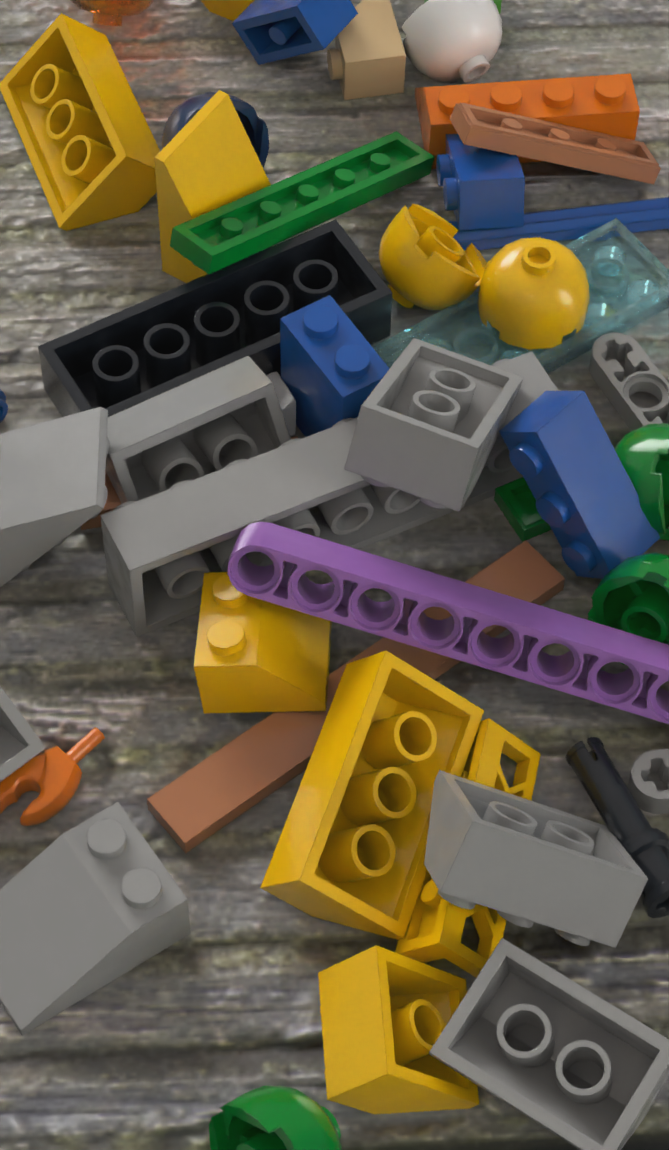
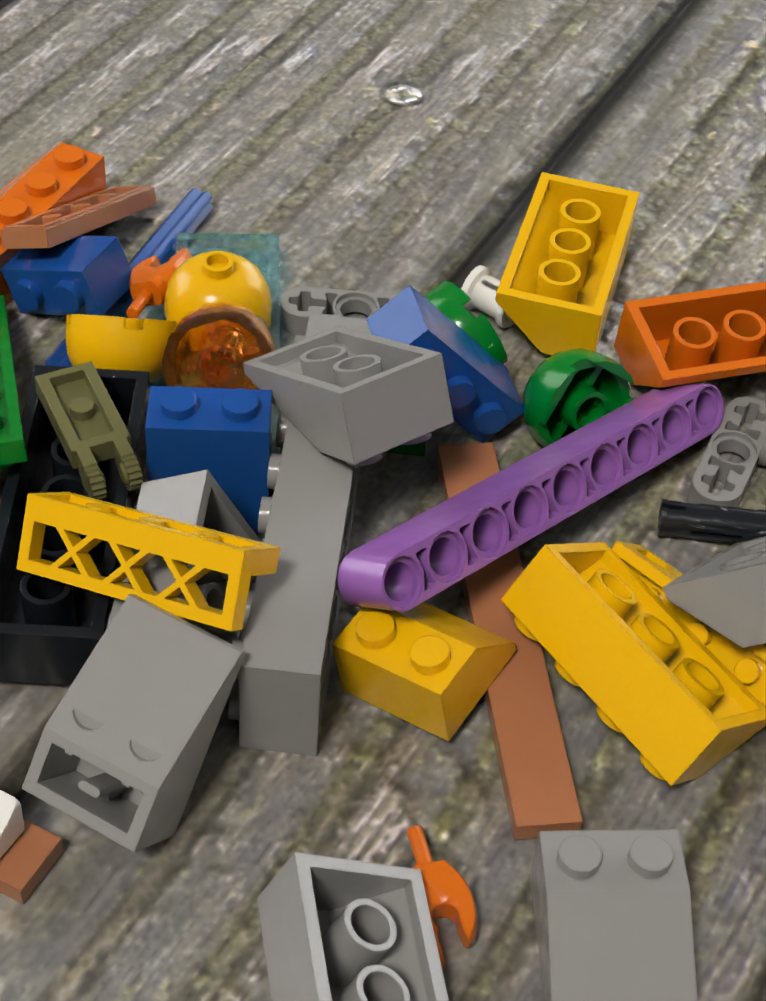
camera: 60 degrees left, 10 degrees down
none -> yellow fence [16,492,281,632]
none -> olive hinge [34,361,144,500]
none -> orange hand [126,248,192,319]
none -> clear orange cylinder [162,302,276,390]

